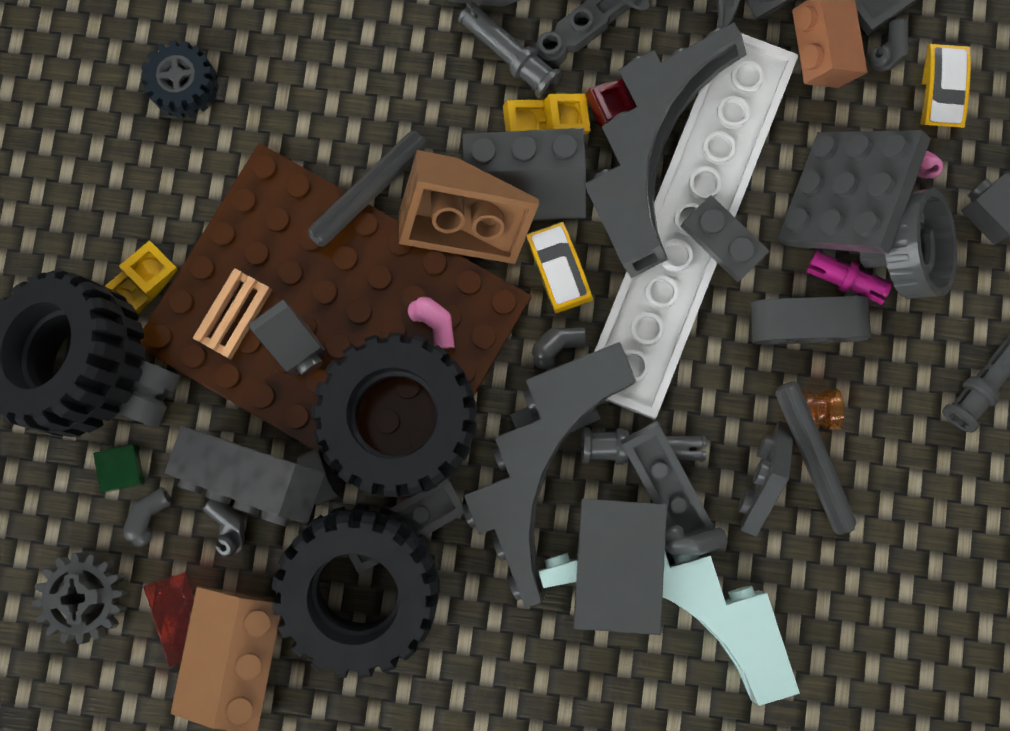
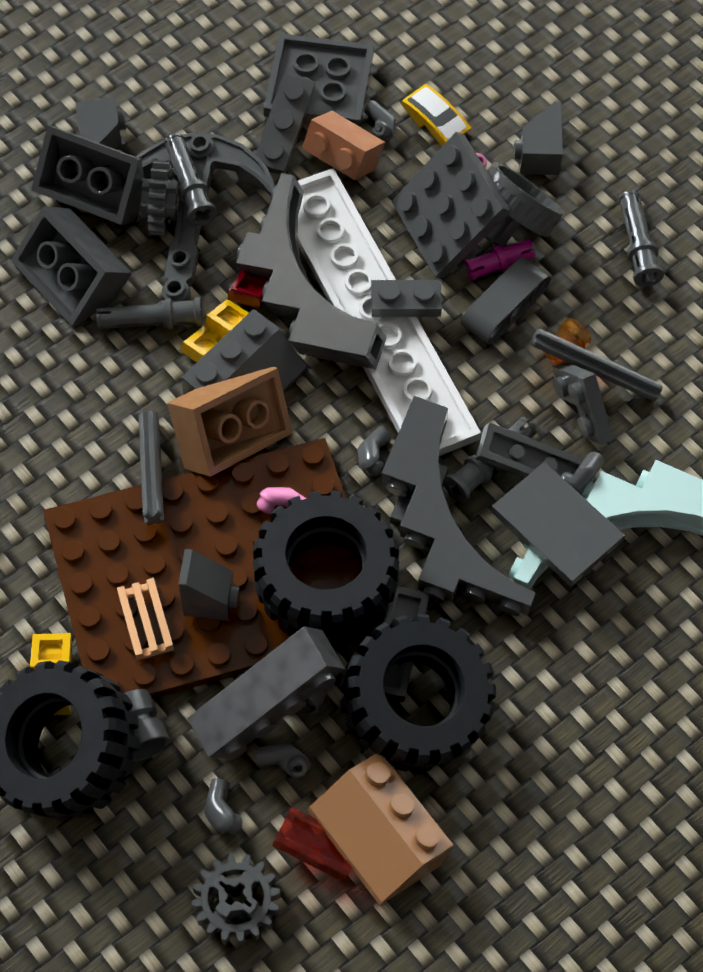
camera: 55 degrees left, 20 degrees down
dark green tile [93,444,145,493] -> none
slope [526,222,593,314] -> none

